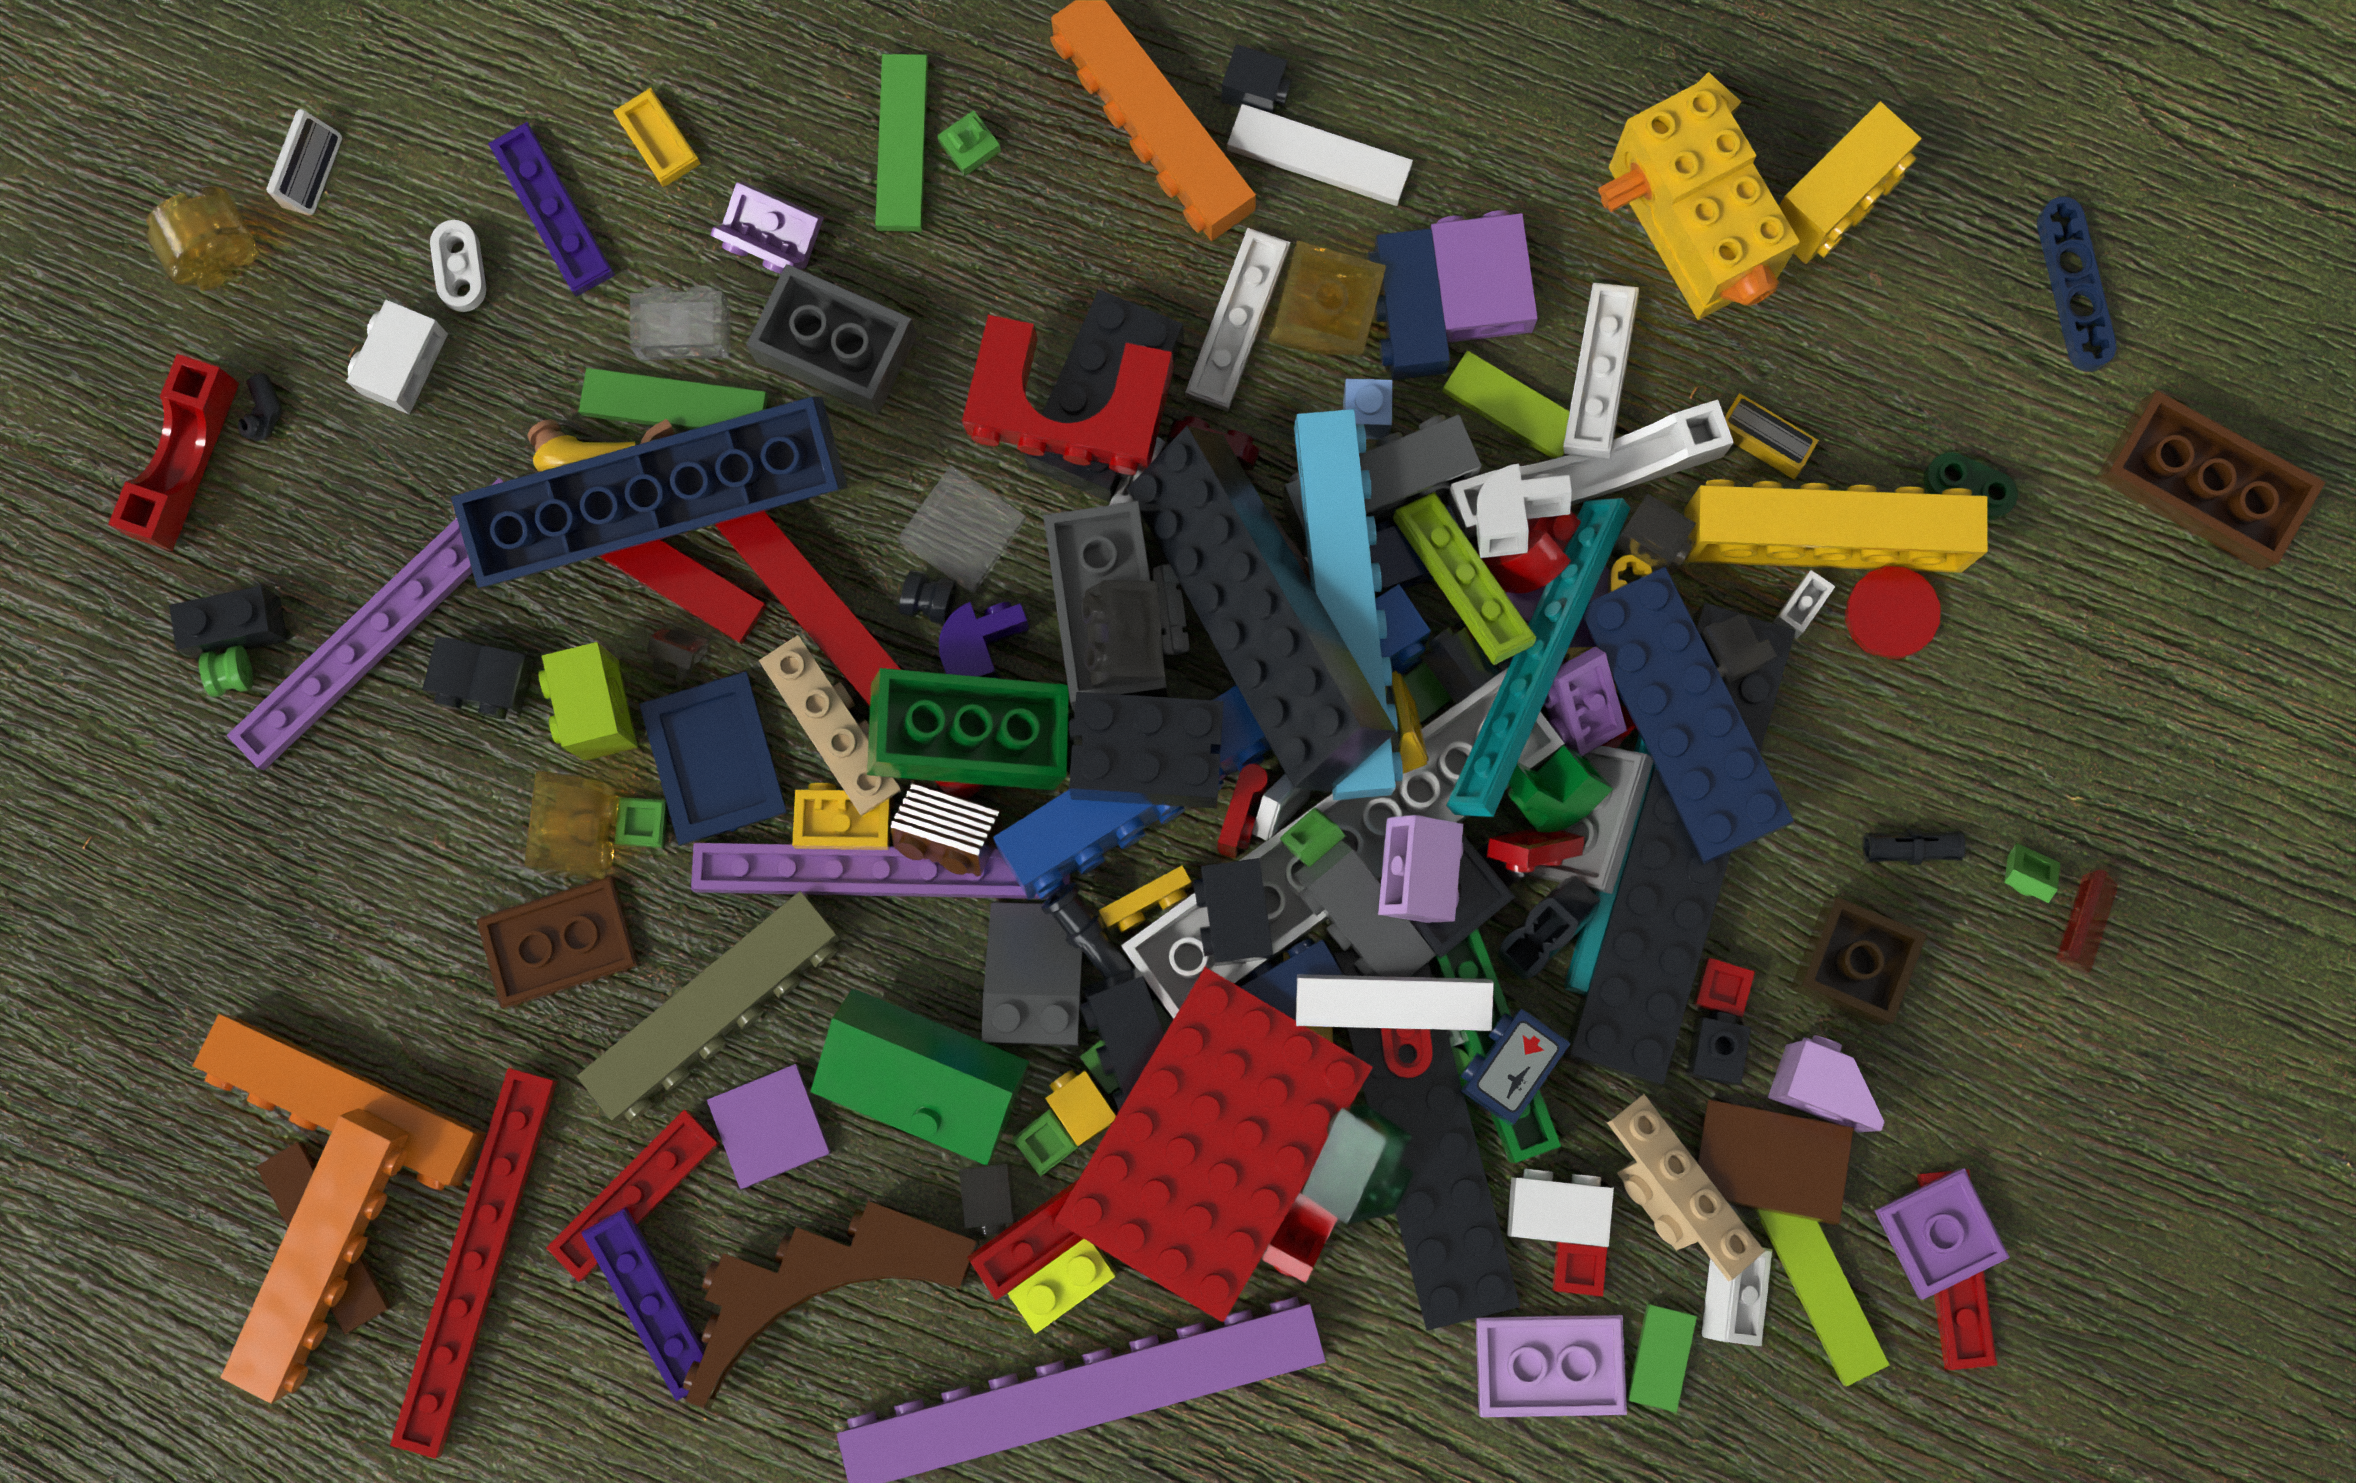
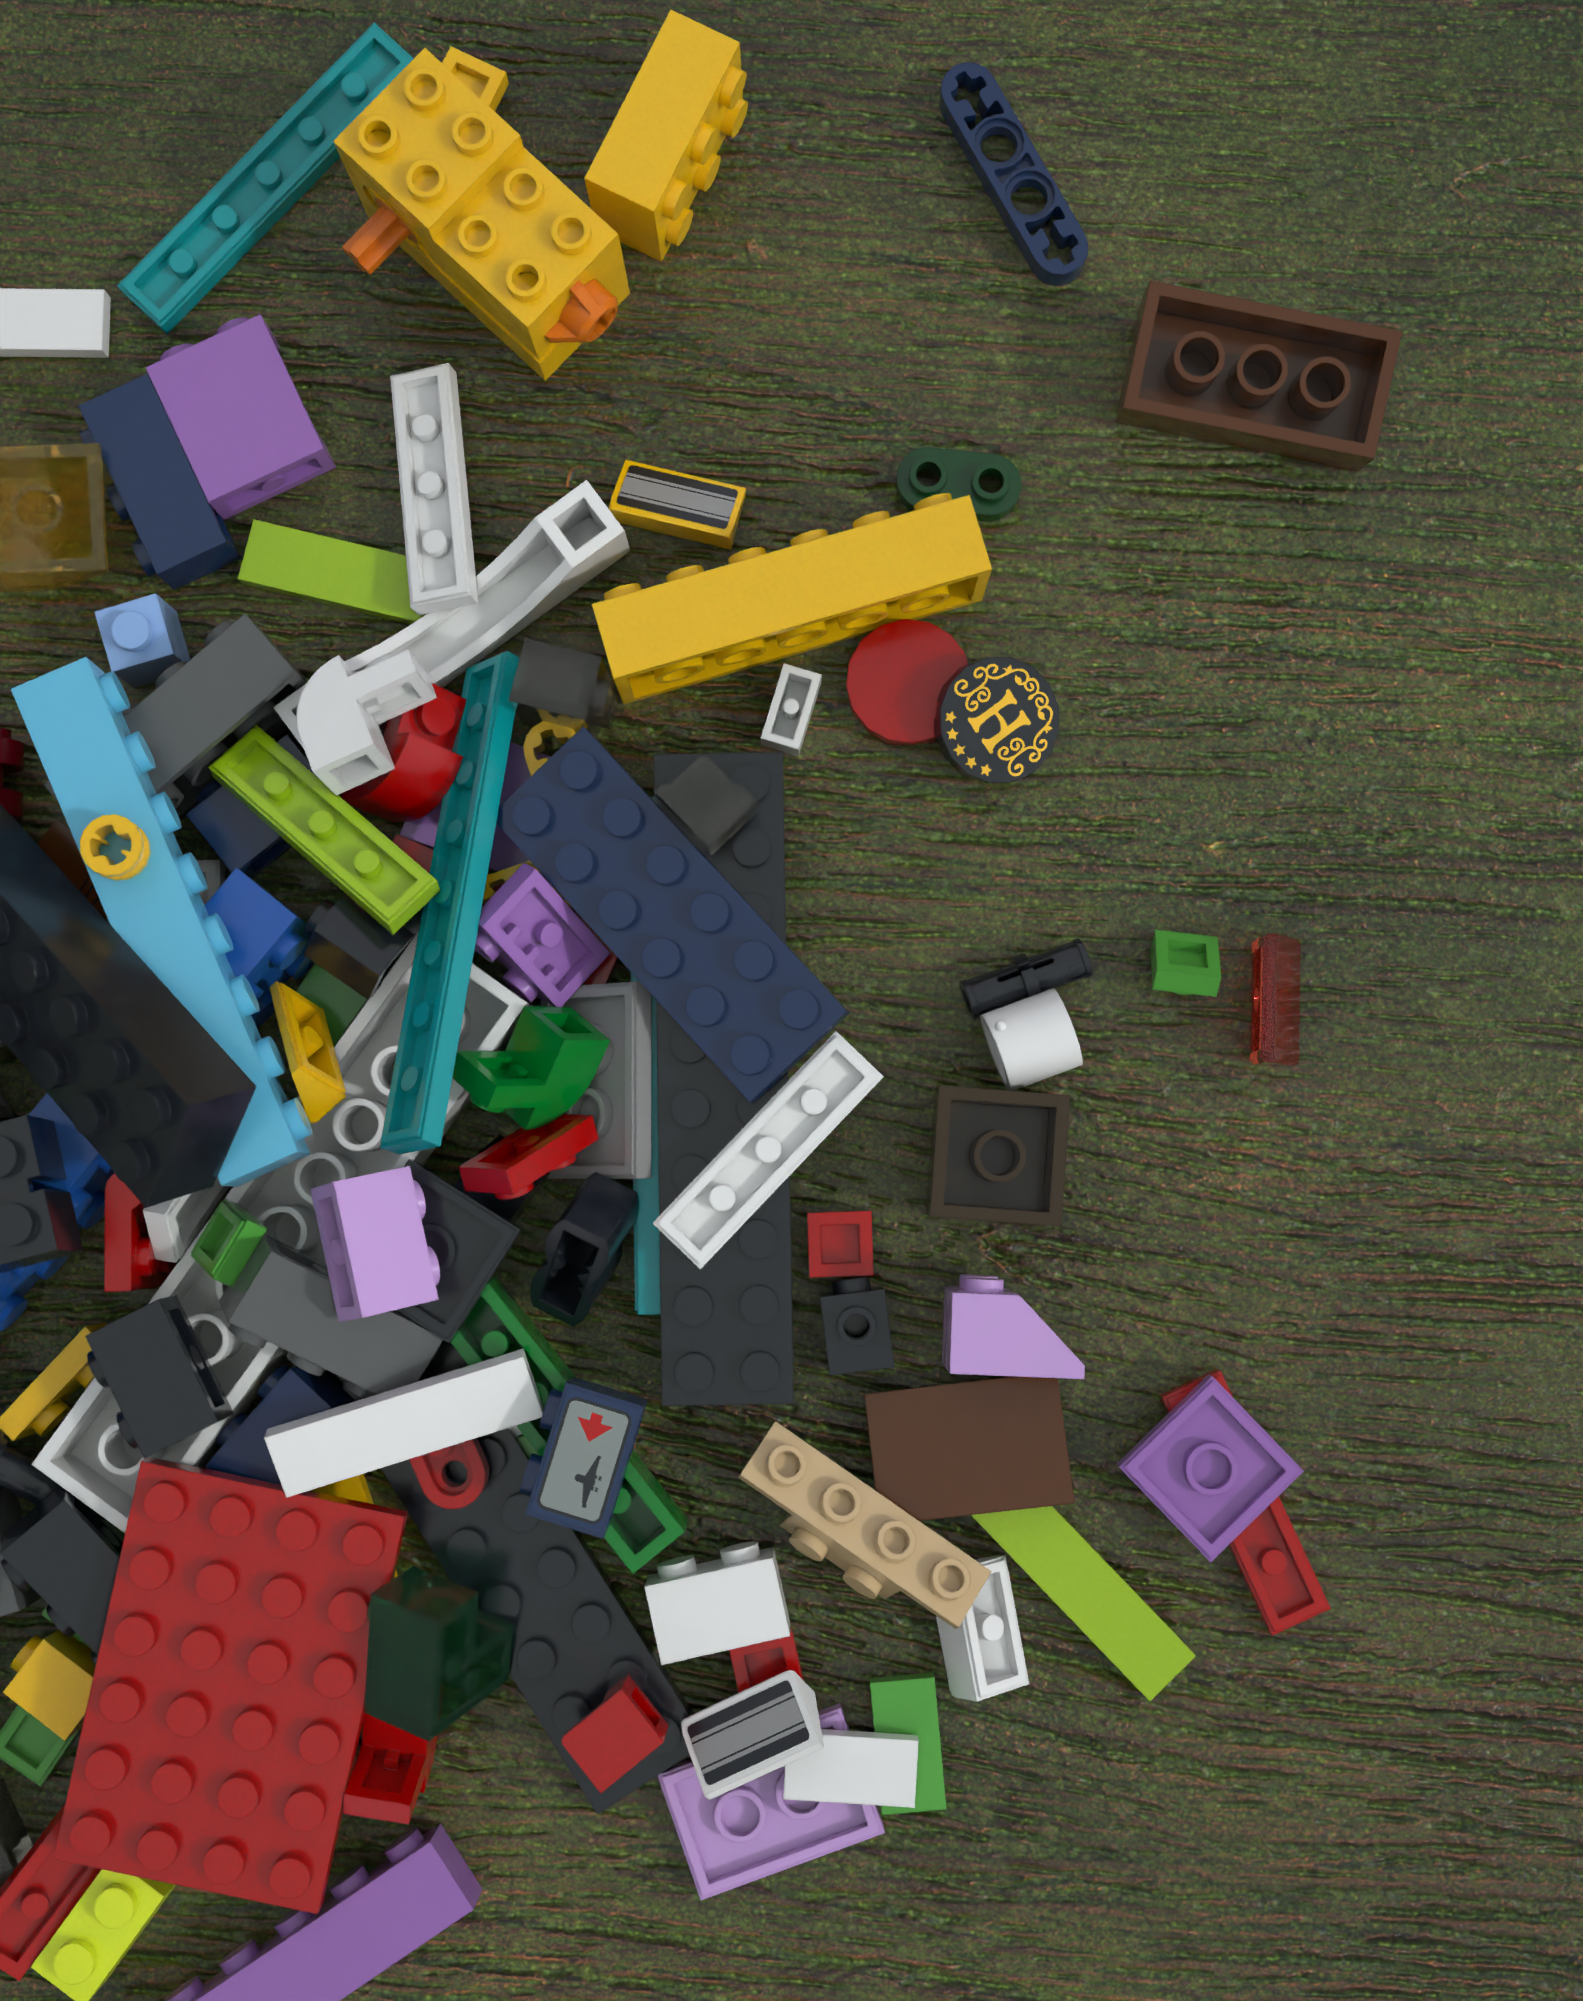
camera: 20 degrees left, 5 degrees up
none -> yellow bush [80,814,151,881]
none -> teal tile [117,23,414,335]
none -> red panel [561,1674,669,1793]
none -> white tile [653,1031,884,1269]
none -> slope [681,1670,824,1800]
none -> white tile [783,1729,919,1808]
none -> black tile [934,657,1059,783]
none -> white piece [980,988,1083,1091]

